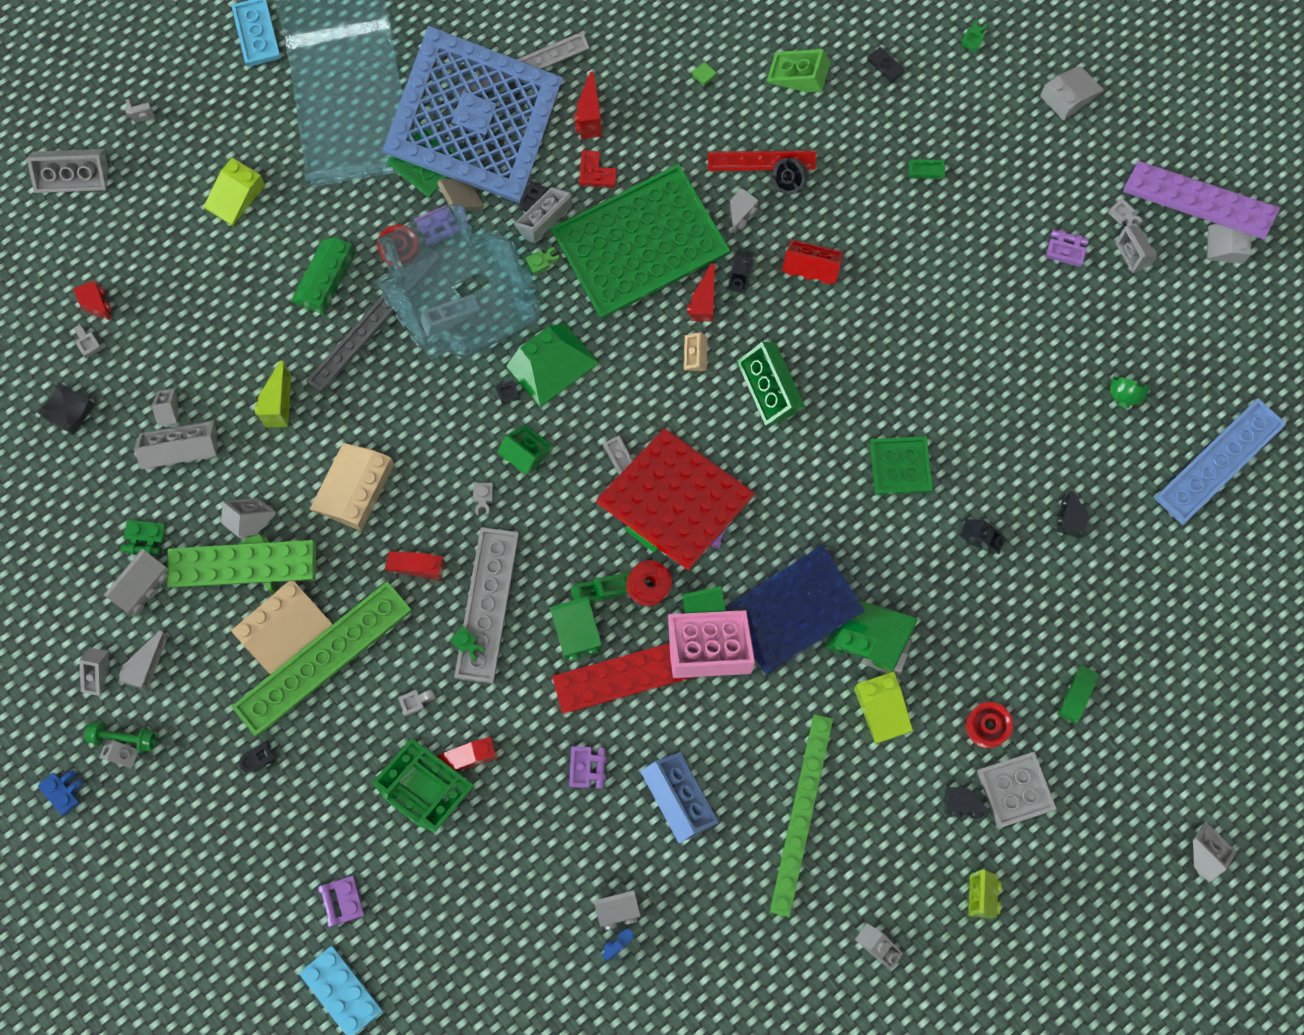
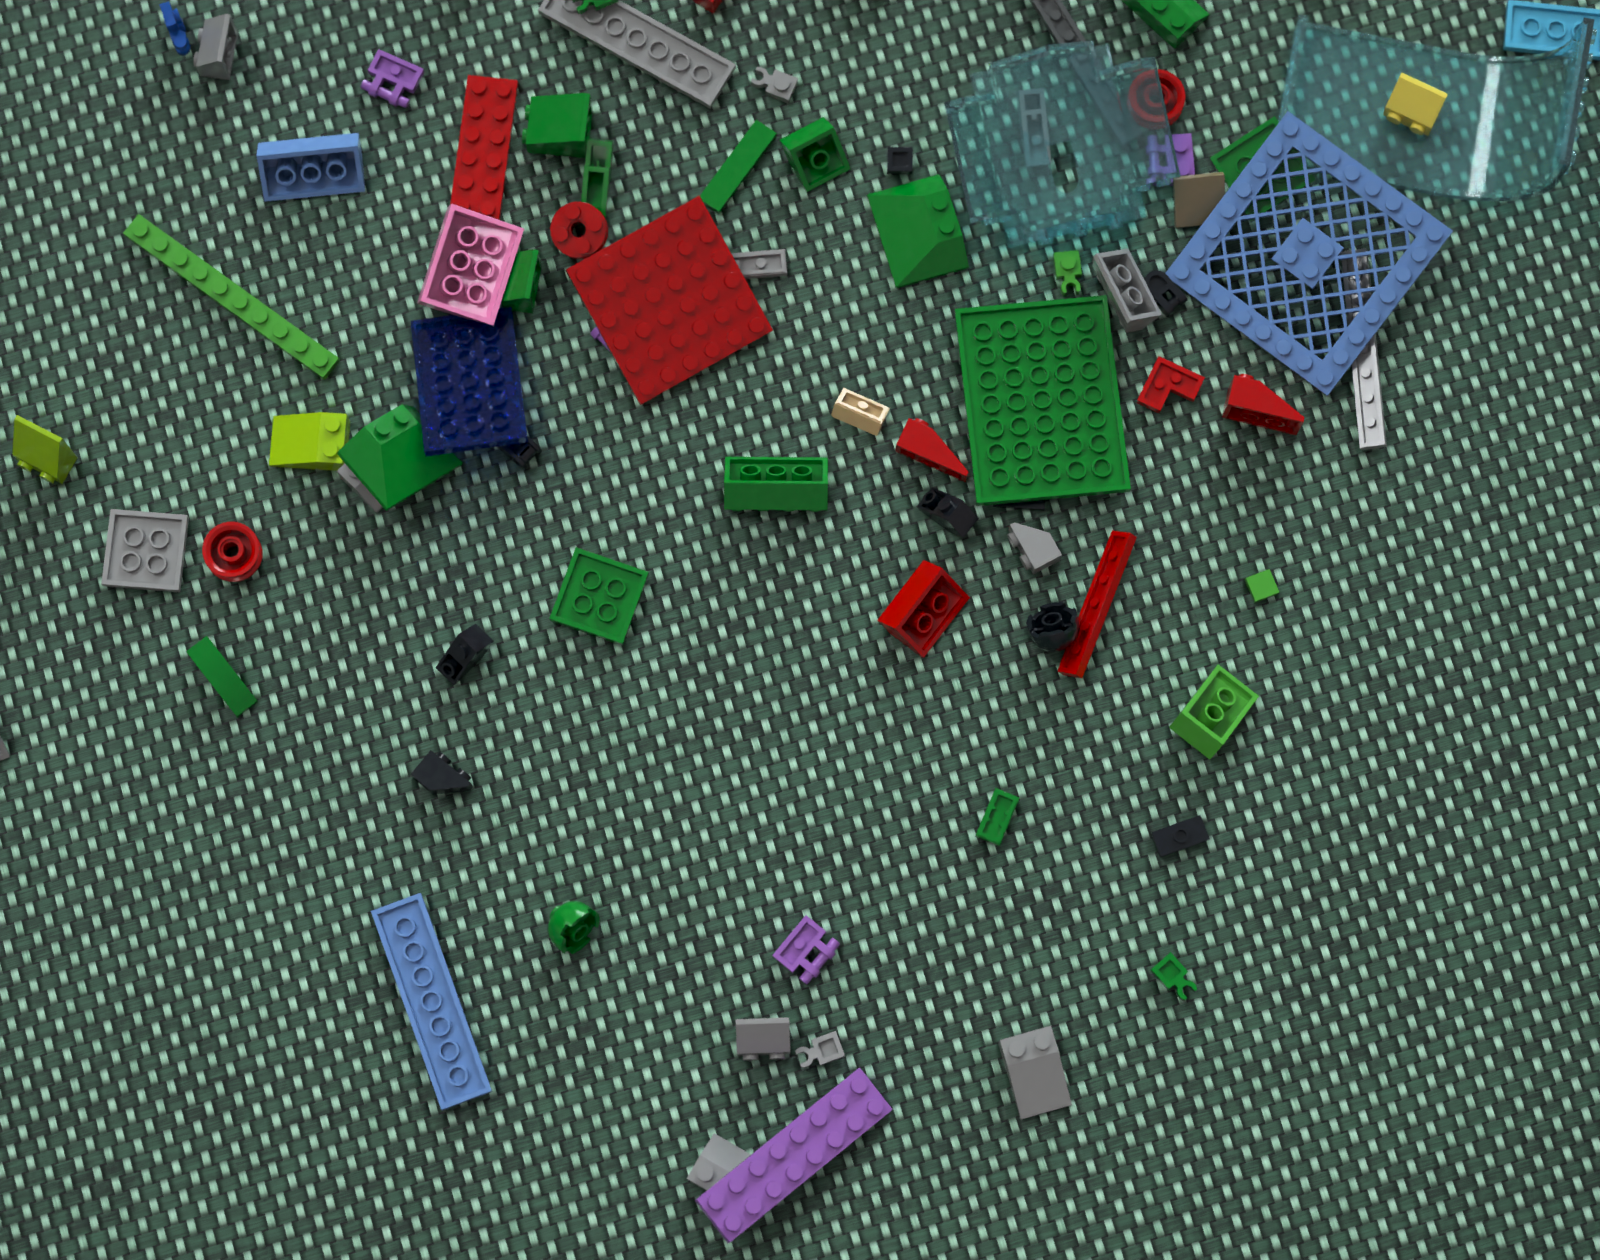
camera: 110 degrees right, 5 degrees up
light grey slope [855,923,903,970] -> none
black slope [945,787,989,819] -> none
none -> green tile [700,119,777,214]
none -> light yellow slope [1383,73,1448,136]

